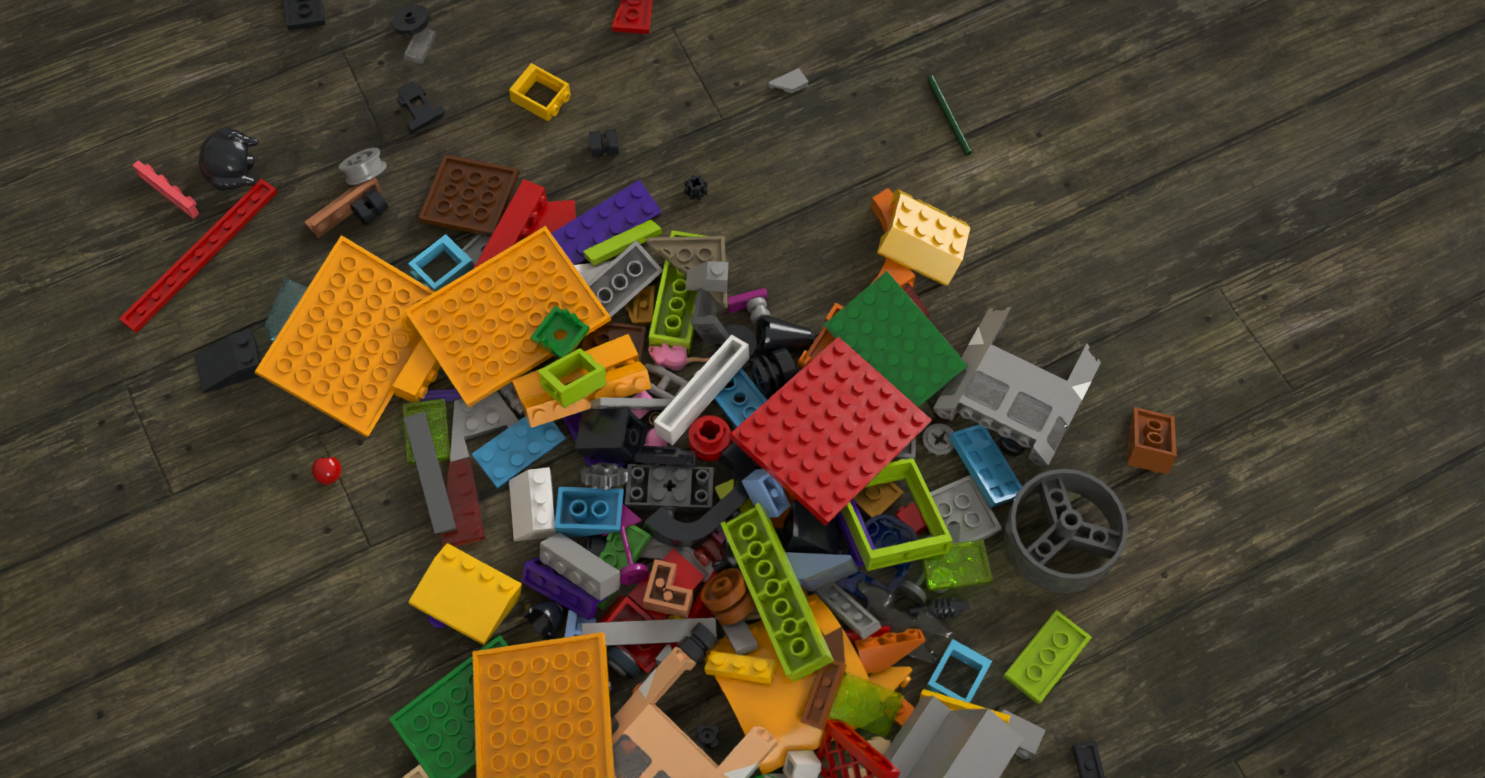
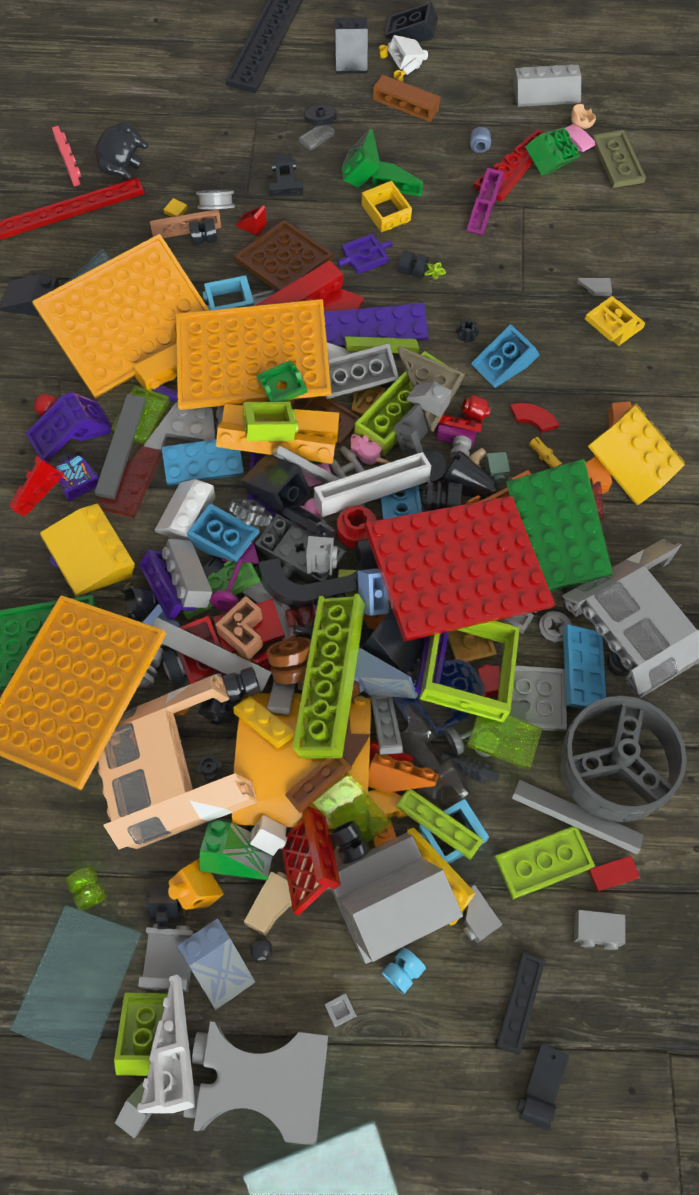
camera: 30 degrees right, 0 degrees up
none -> red wing [9,455,65,517]
none -> dark purple bracket [25,392,114,462]
none -> torso [56,453,99,502]
none -> yellow tile [164,198,188,217]
none -> black brick [198,698,236,725]
none -> red slope [235,205,267,237]
none -> light grey hinge [306,536,337,575]
none -> black wheel [329,820,370,864]
none -> dark purple plate [337,234,393,275]
none -> green slope [341,128,381,189]
none -> green slope [372,161,423,197]
none -> lime tile [396,789,484,860]
none -> lime plant [425,262,446,280]
none -> red wing [425,414,482,432]
none -> red head [461,395,491,422]
none -> magenta slope [466,168,504,236]
none -> tan arm [469,448,487,468]
none -> dark azure slope [471,324,539,388]
none -> sand green brick [485,452,510,484]
none -> red tile [510,403,559,433]
none -> light grey tile [512,780,643,855]
none -> yellow pin [529,437,563,468]
none -> light grey brick [574,910,625,950]
none -> yellow bracket [585,296,645,346]
none -> red tile [588,856,640,892]

